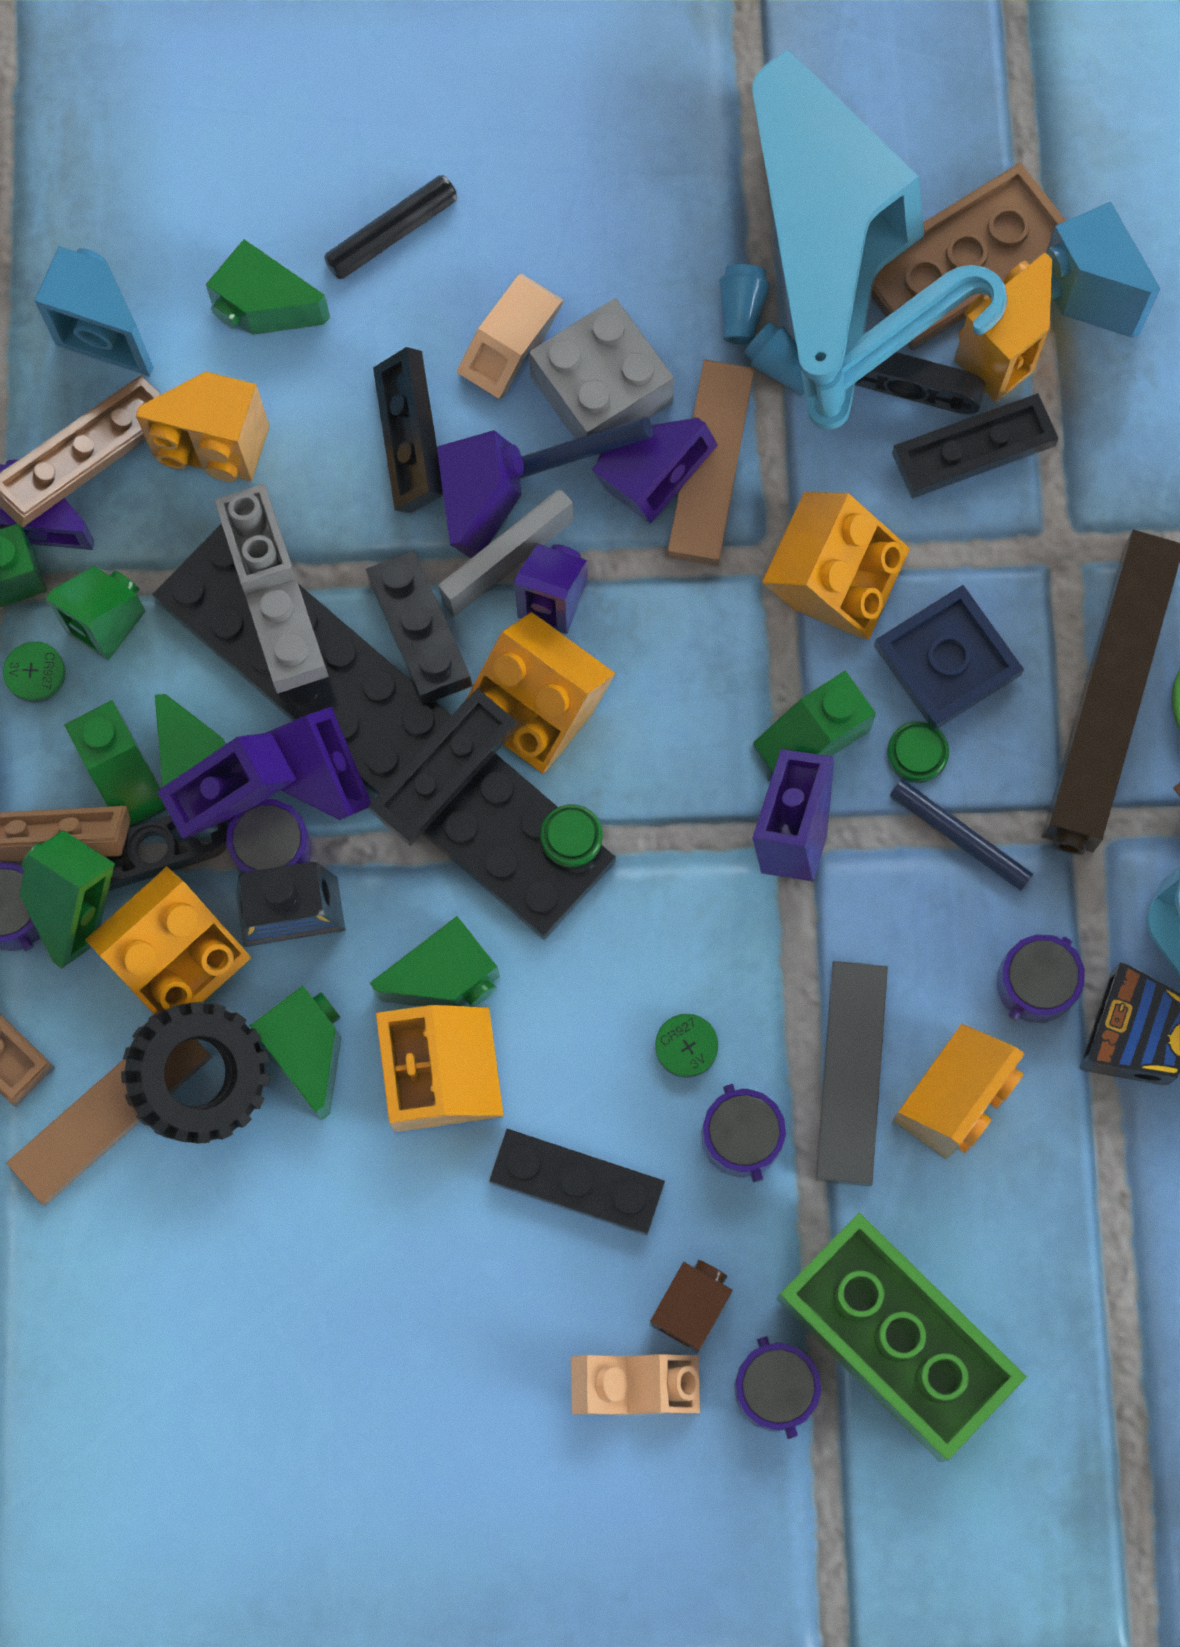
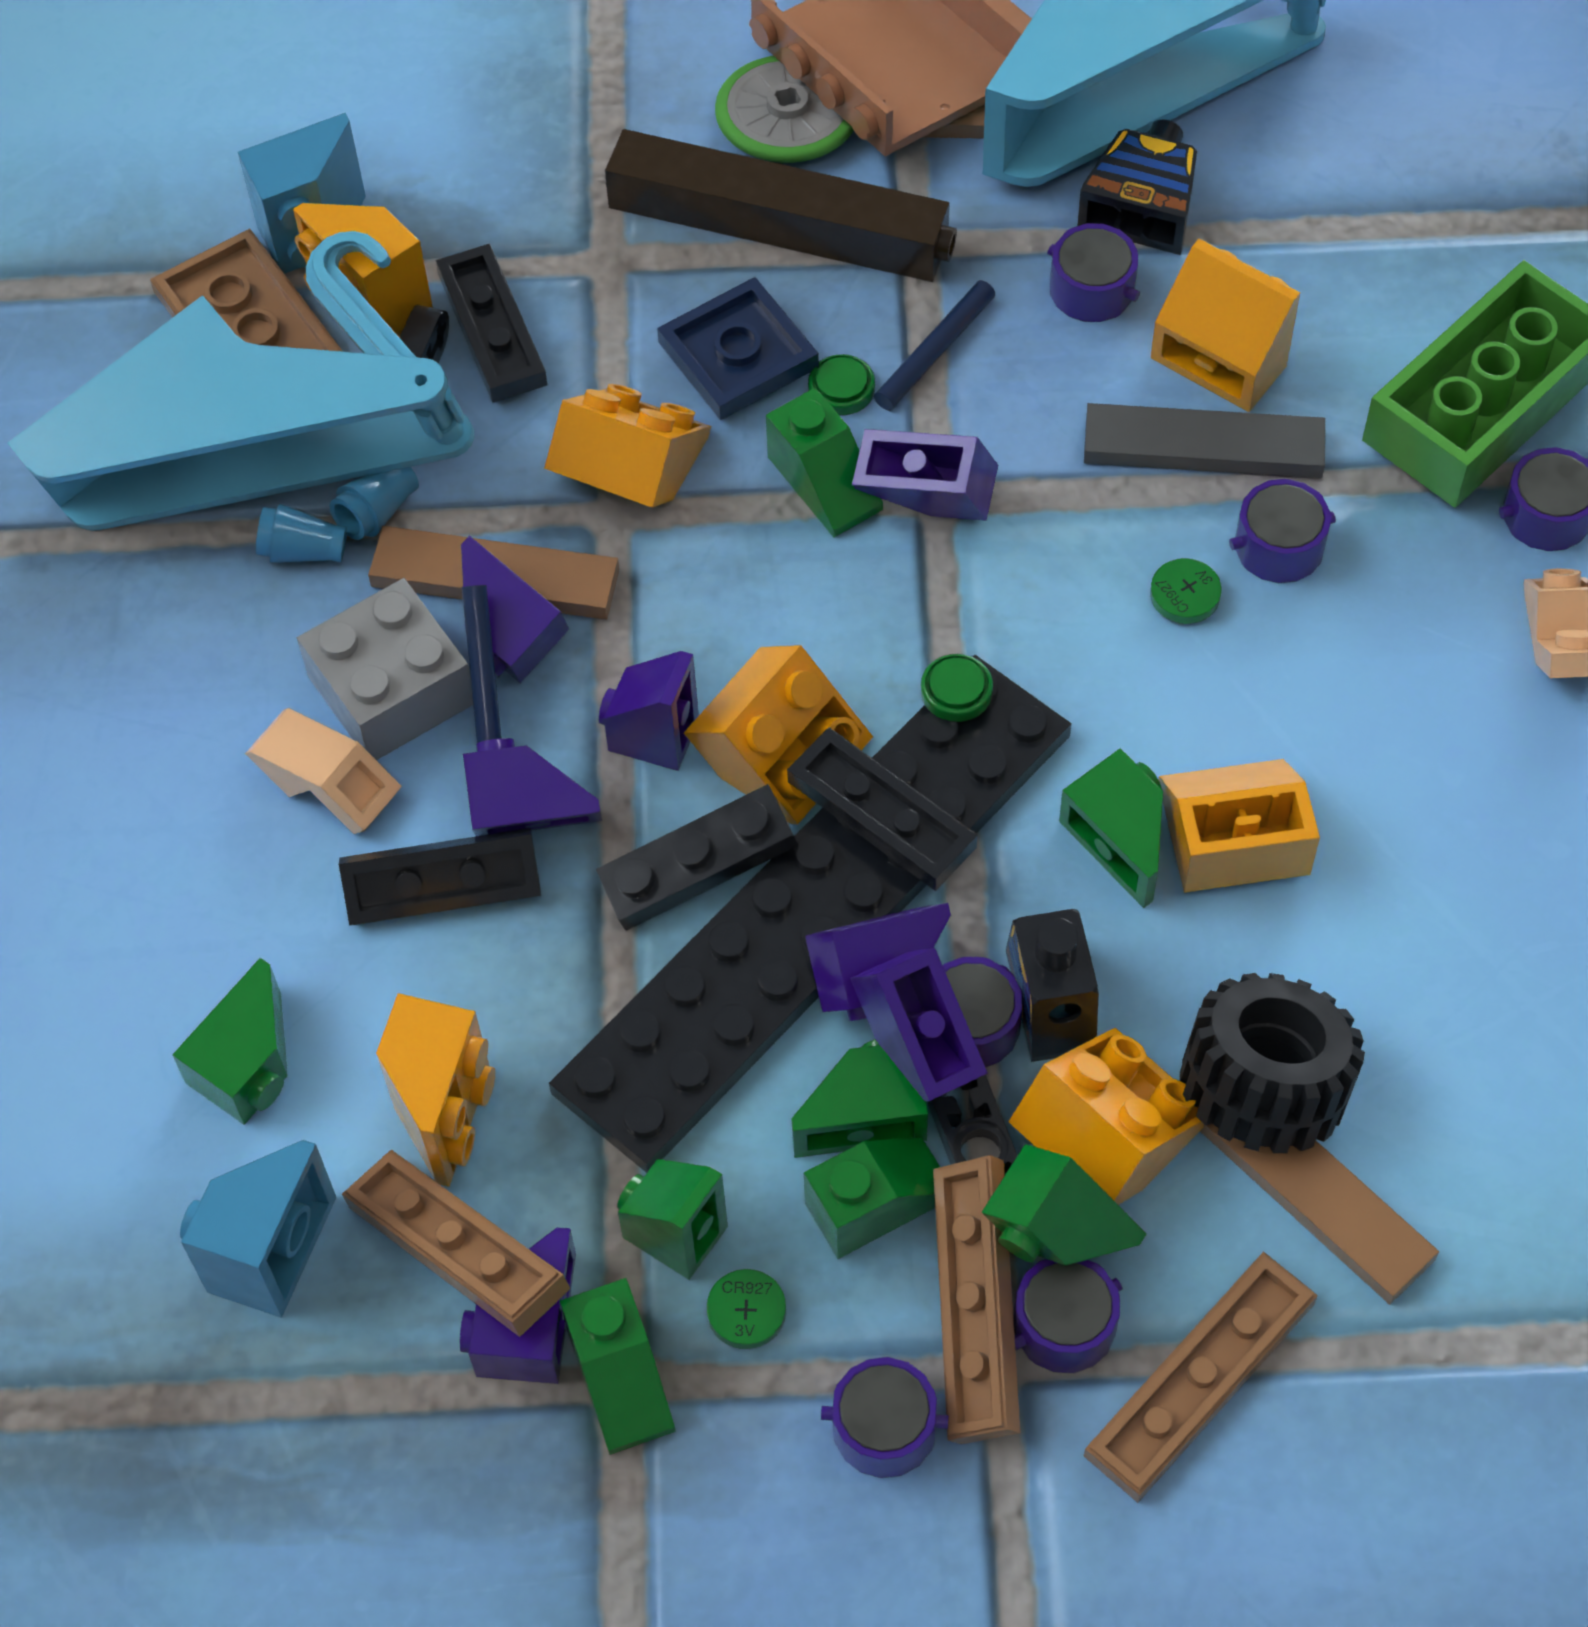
camera: 90 degrees left, 15 degrees down
light grey slope [214,483,329,693] -> none
green slope [250,985,341,1120] -> none
black axle [324,175,457,279] -> none
light grey tile [439,489,574,617] -> none
black plate [489,1129,665,1236] -> none
reddish brown brick [649,1260,733,1353] -> none

